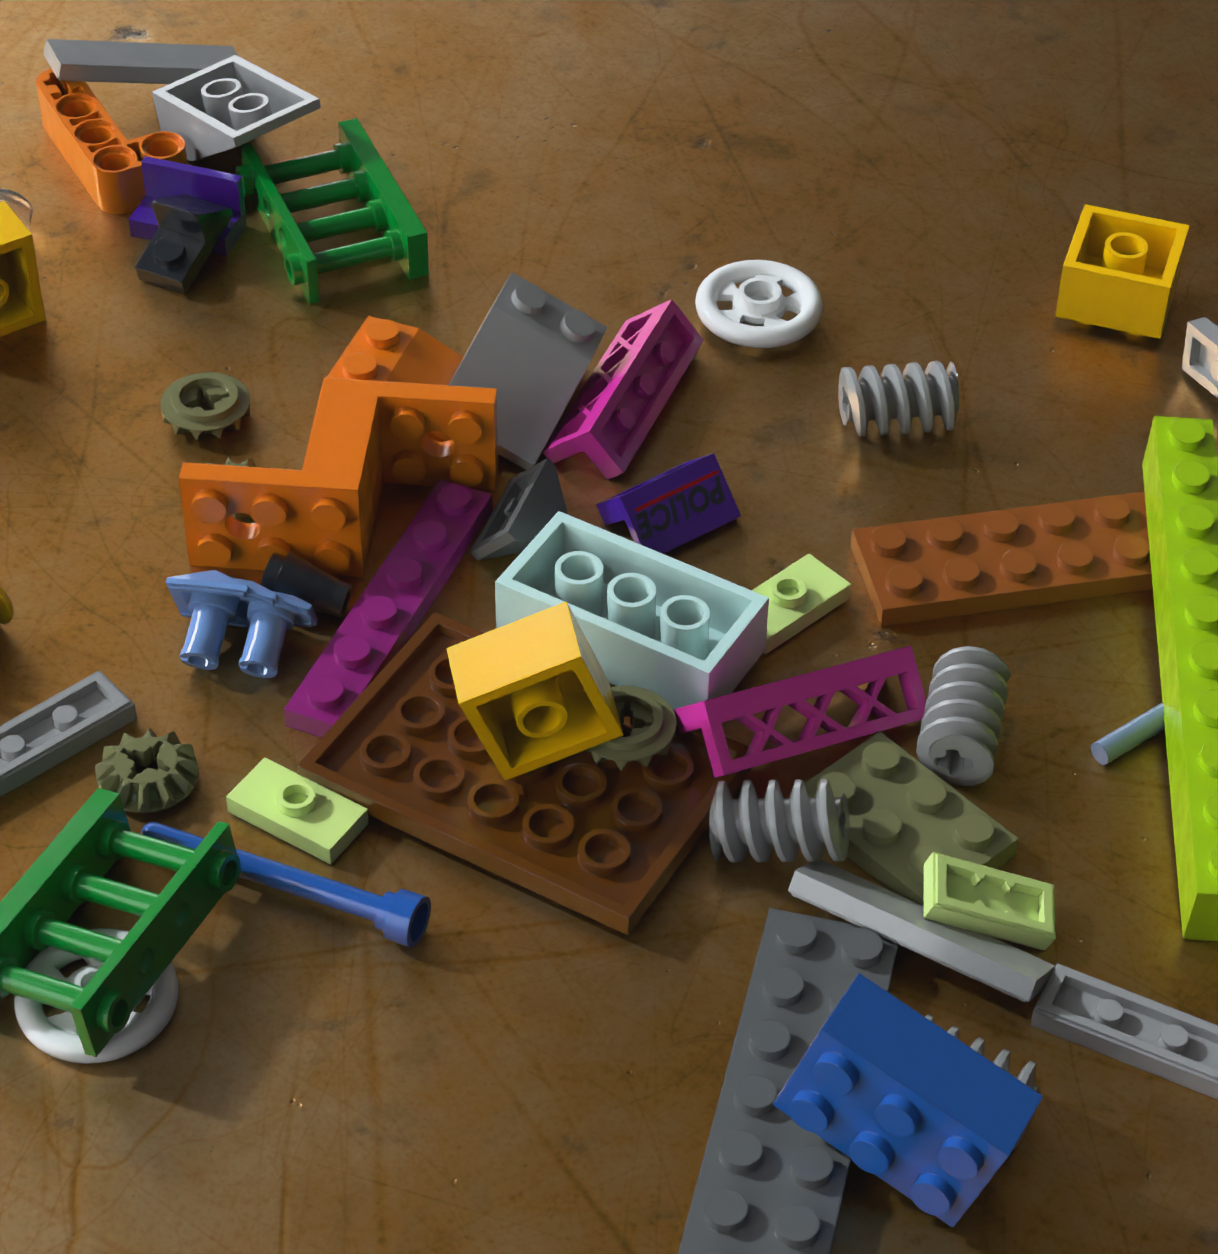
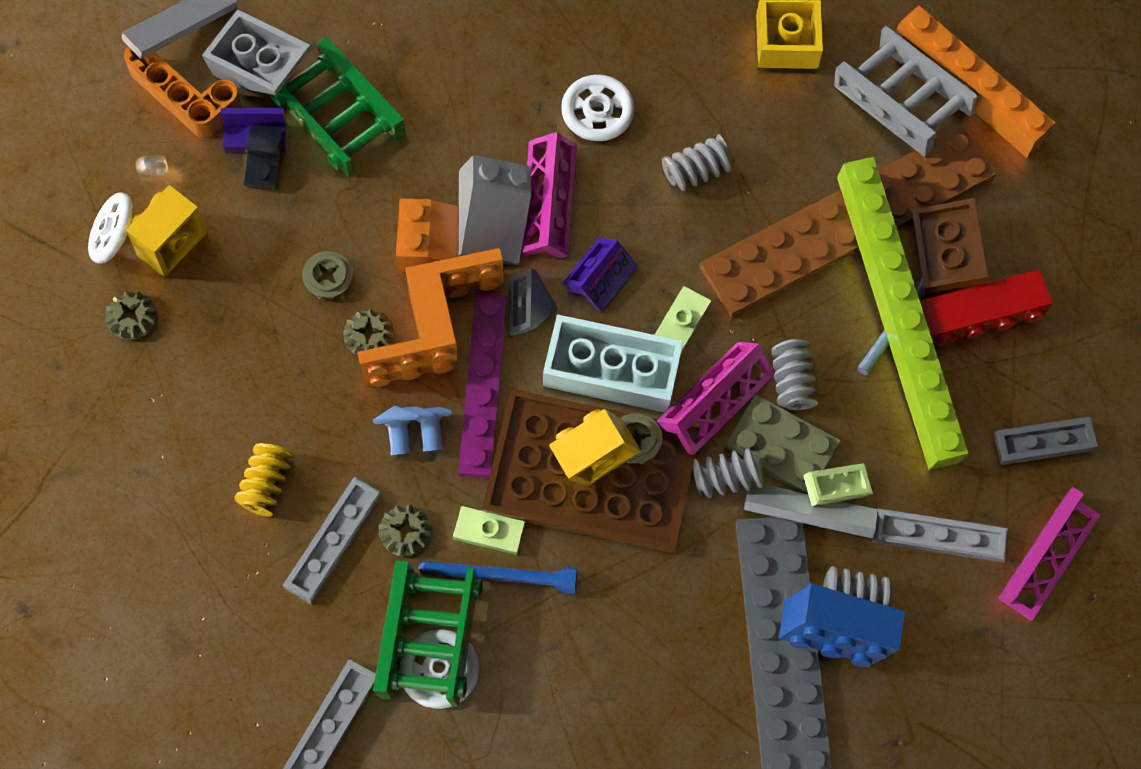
camera: 20 degrees left, 25 degrees up
black cone [260,551,352,618] -> none

